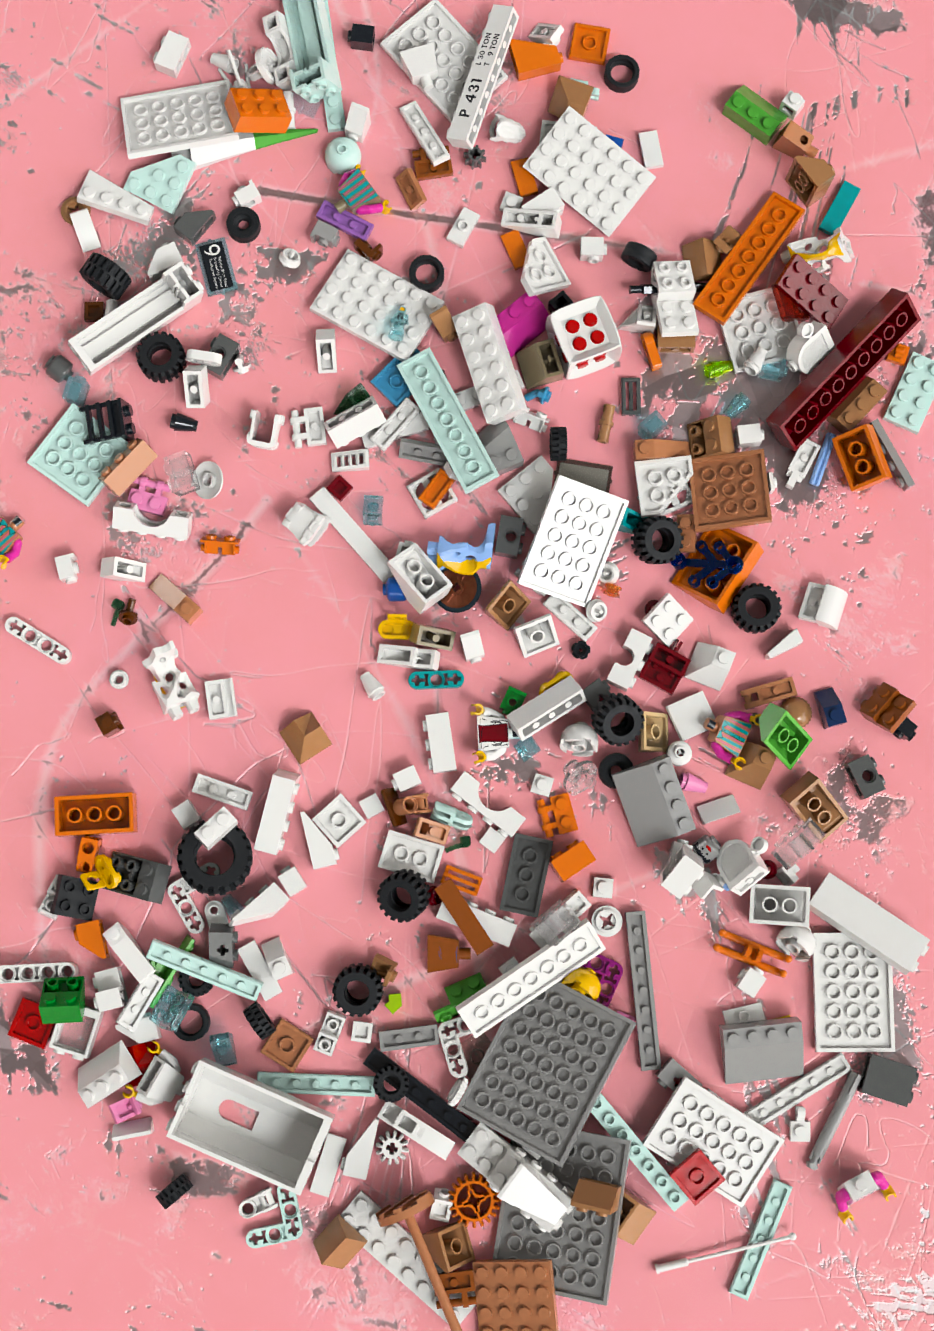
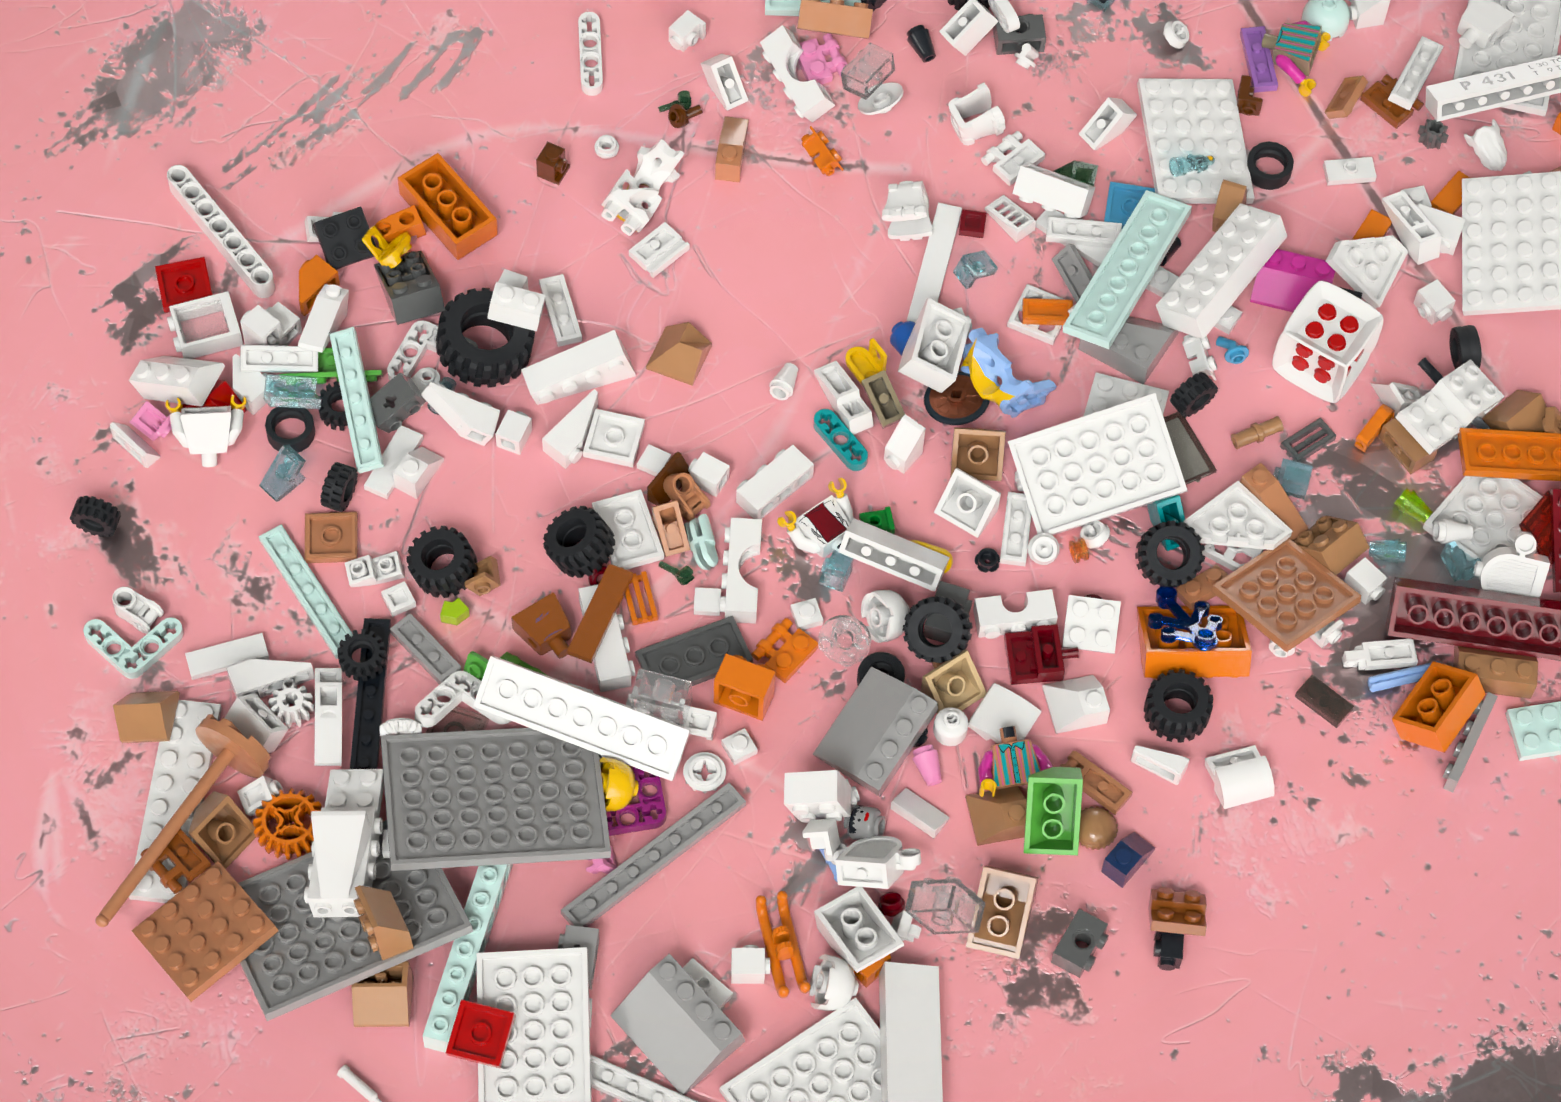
camera: 55 degrees right, 20 degrees down
green slope [39,976,85,1024] -> none
white panel [165,1057,335,1196] -> none
light grey brick [310,219,341,248] -> none
dark grey brick [494,515,526,559] -> none
dark tan slope [516,338,564,390] -> none
none -> white brick [225,693,288,753]
none -> clear smoke plate [1295,675,1354,728]

